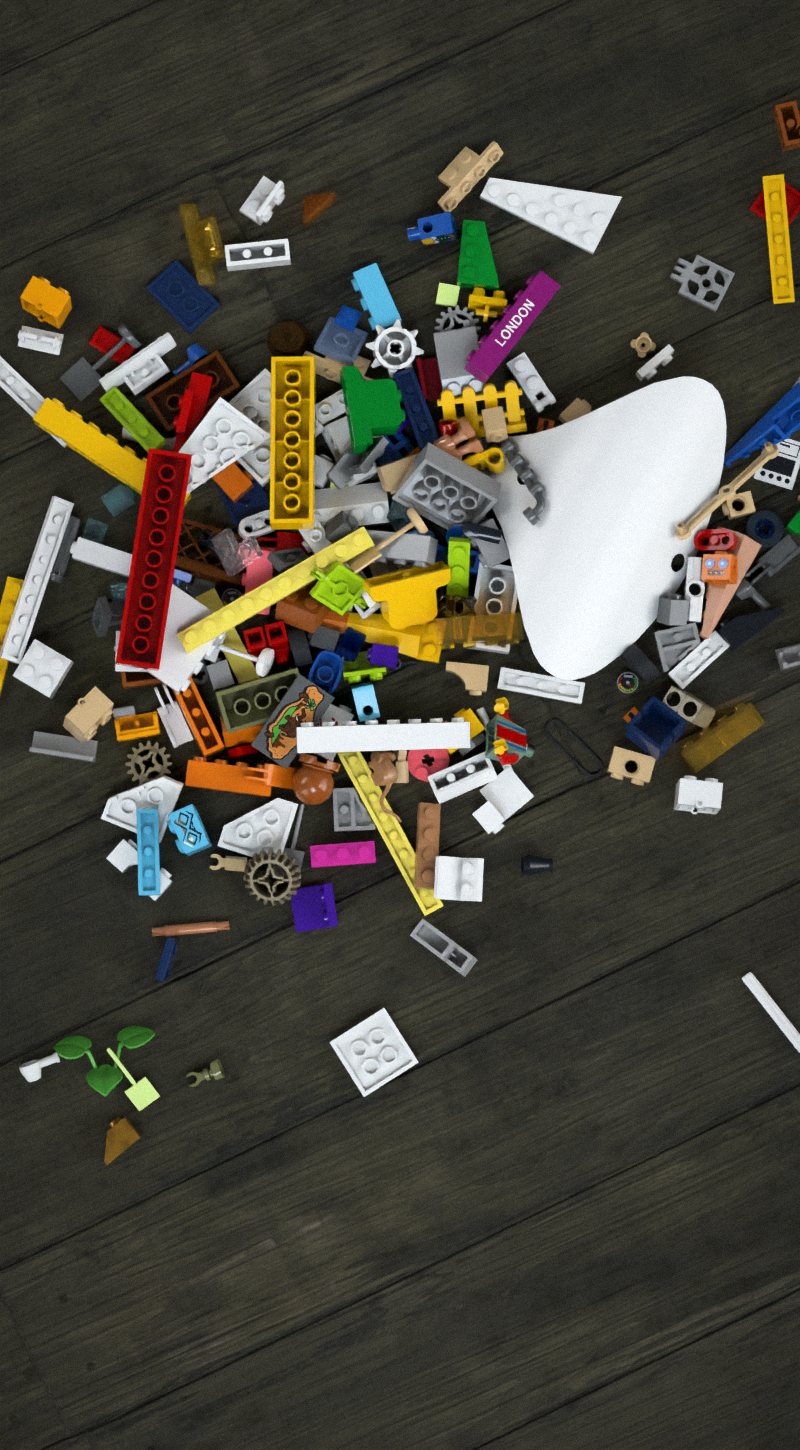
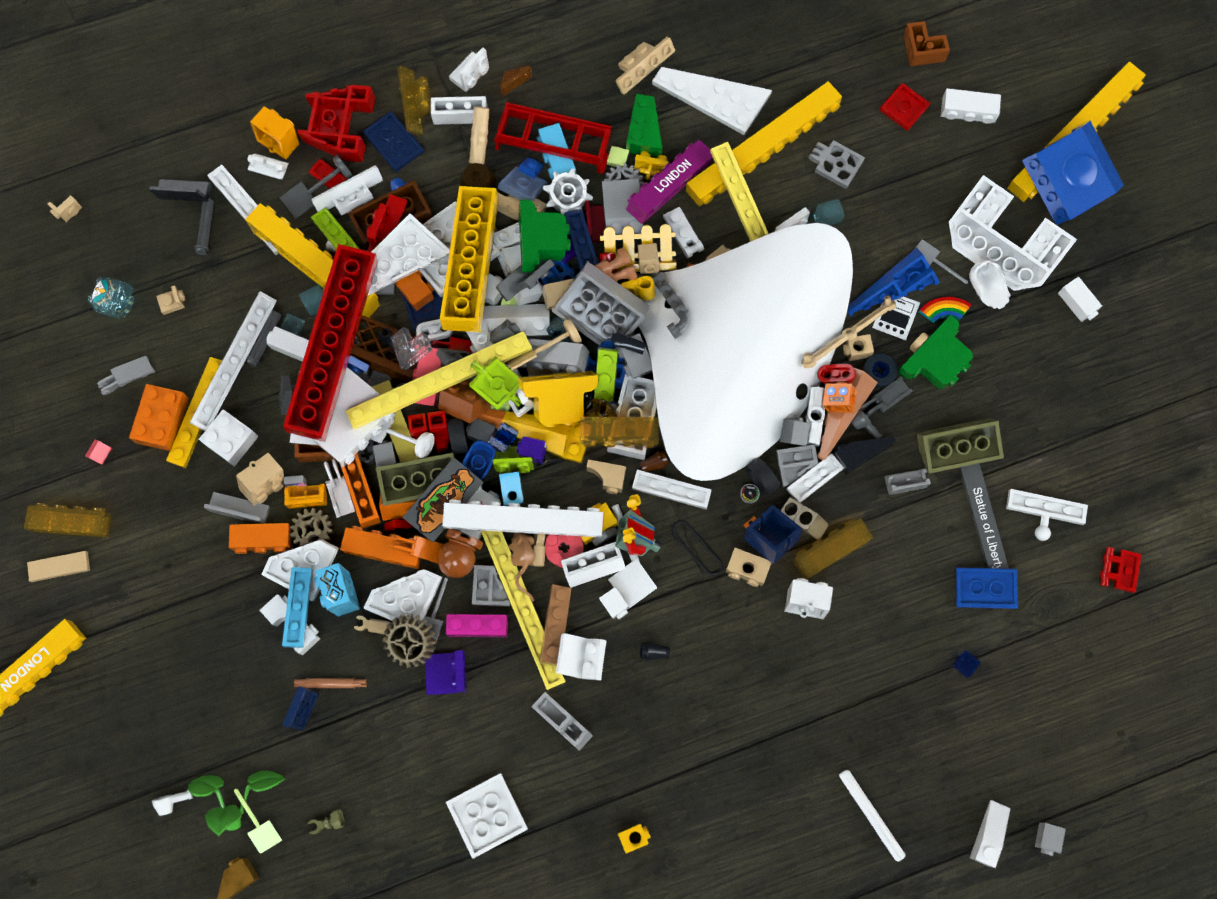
camera: 10 degrees right, 10 degrees down
blue torso [407,212,458,245] -> none
tan plate [630,332,656,358] -> none
yellow plate [762,174,795,304] -> none
none -> orange brick [229,523,293,554]
none -> red wedge [297,85,376,162]
none -> tan axle [469,106,490,164]
none -> red piece [494,102,611,175]
none -> yellow brick [618,824,651,853]
none -> reddish brown cone [640,450,670,472]
none -> yellow brick [686,81,842,207]
none -> light yellow plate [710,142,769,242]
none -> clear light blue brick [814,199,845,226]

